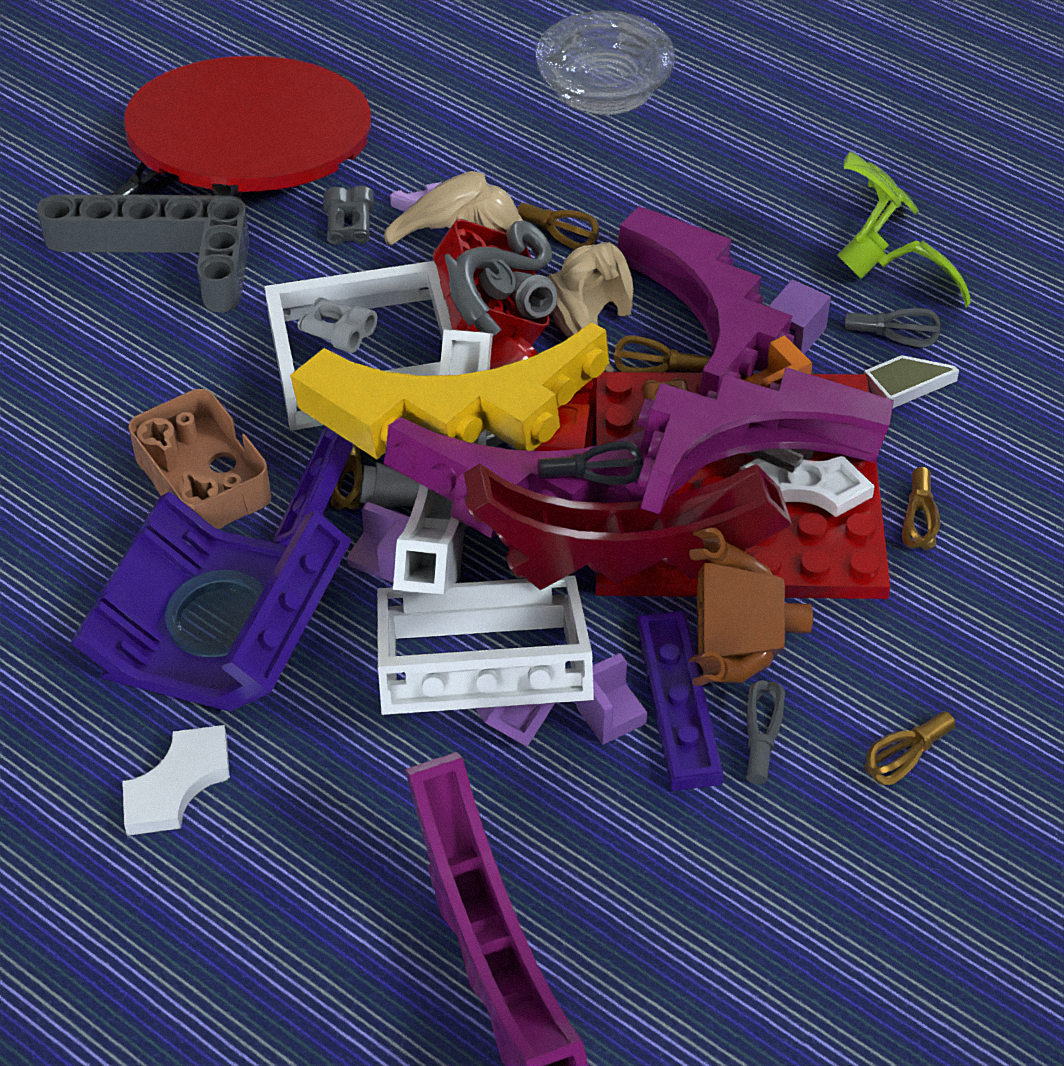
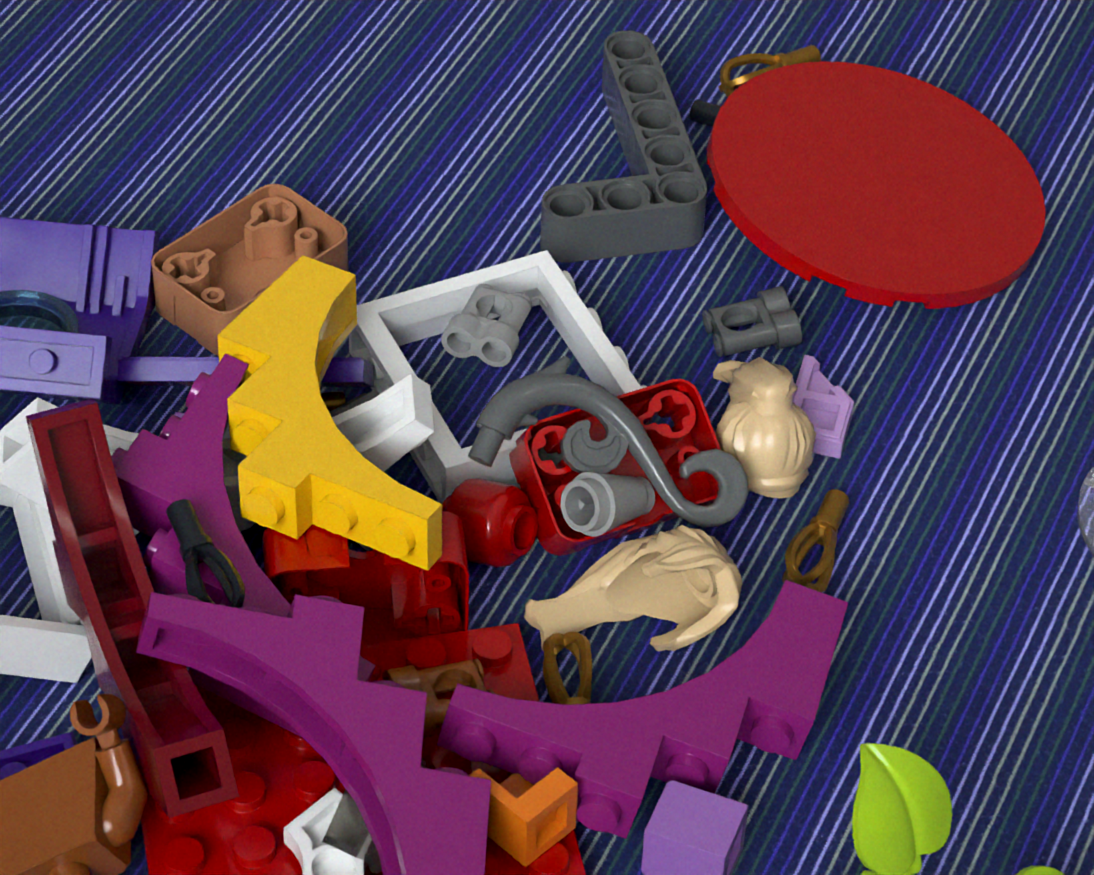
camera: 75 degrees right, 5 degrees down
none -> pearl gold piece [718,45,821,97]

